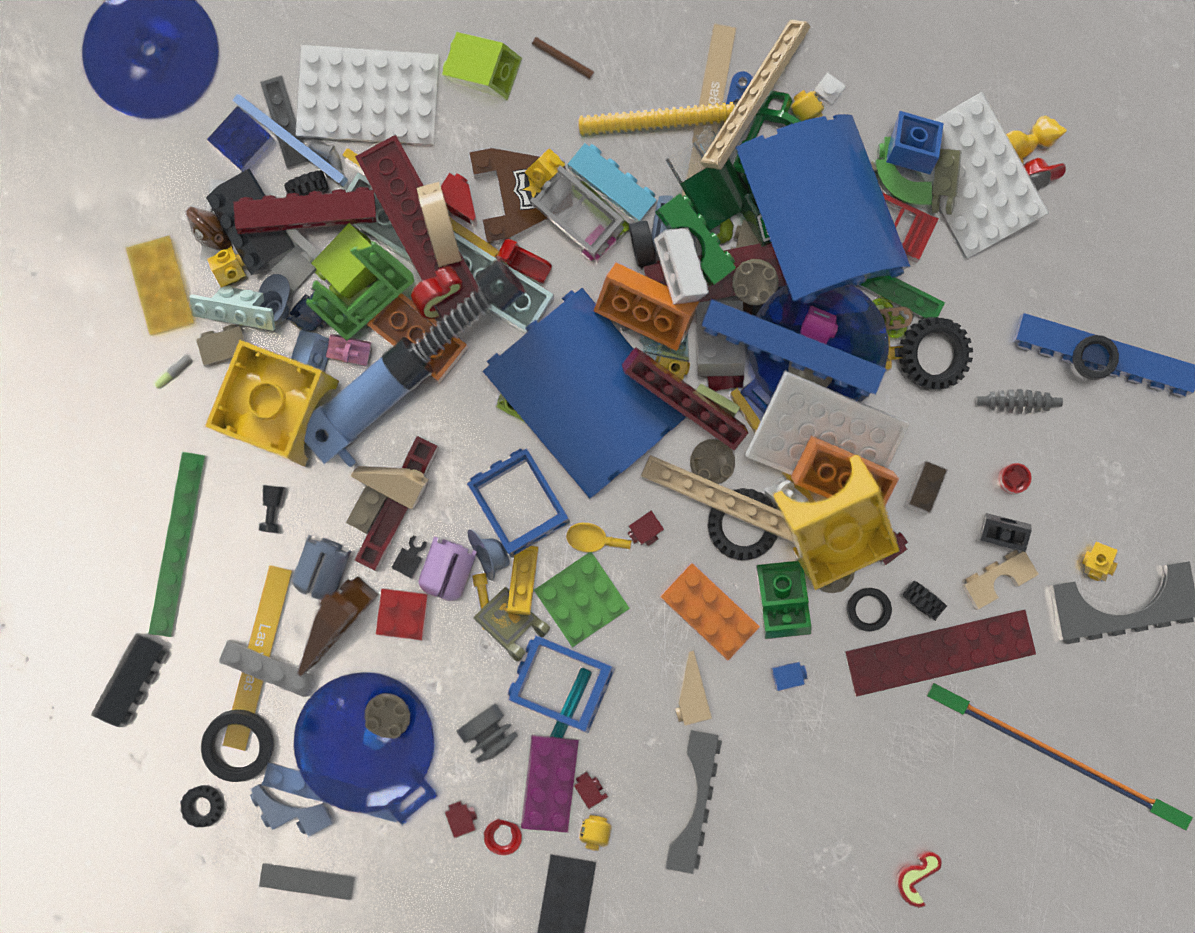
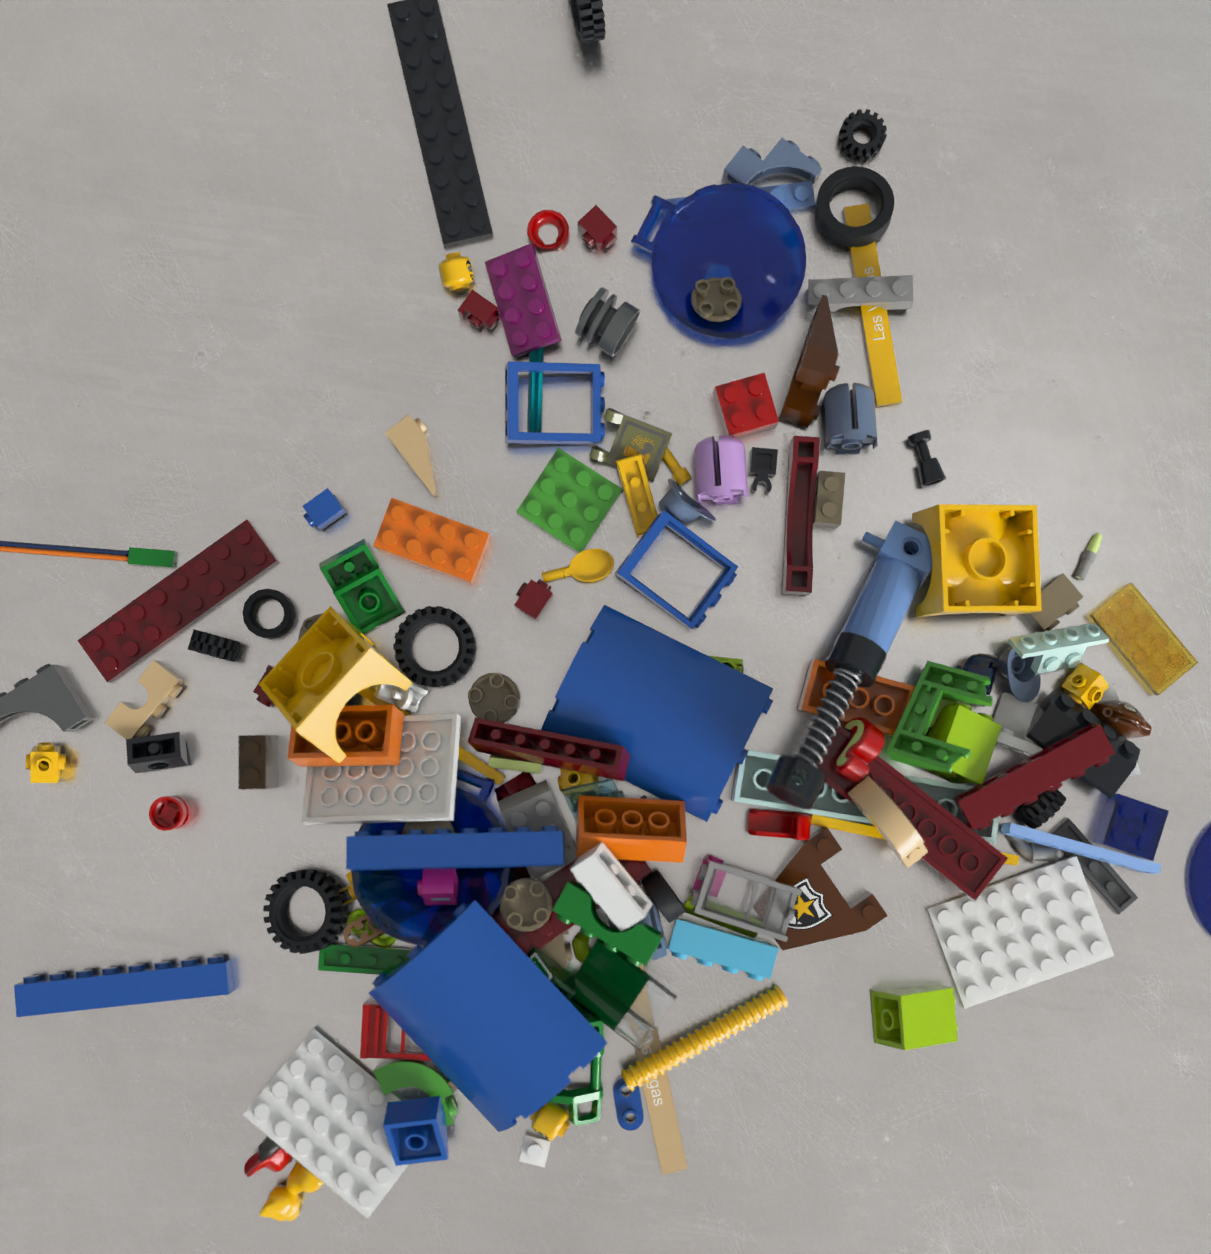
camera: 155 degrees right, 0 degrees up
black slope [90,632,168,728] -> none
green plate [148,451,206,638] -> none
dark grey tile [259,863,355,901] -> none
light blue panel [291,330,329,371] -> none
bright pink hips [326,334,371,366] -> none
tan slope [350,466,429,509] -> none
red slope [441,173,477,228] -> none
yellow bracket [525,148,565,188] -> none
reddish brown bar [532,37,594,79] -> none
tan tile [641,455,795,543] -> none
dark grey arch [665,730,722,874] -> none
tan tile [700,20,811,169] -> none
red animal [896,851,942,908] -> none
olive hinge [932,148,962,215] -> none
dark grey piece [976,389,1063,414] -> none
black tyre [1072,335,1119,380] -> none

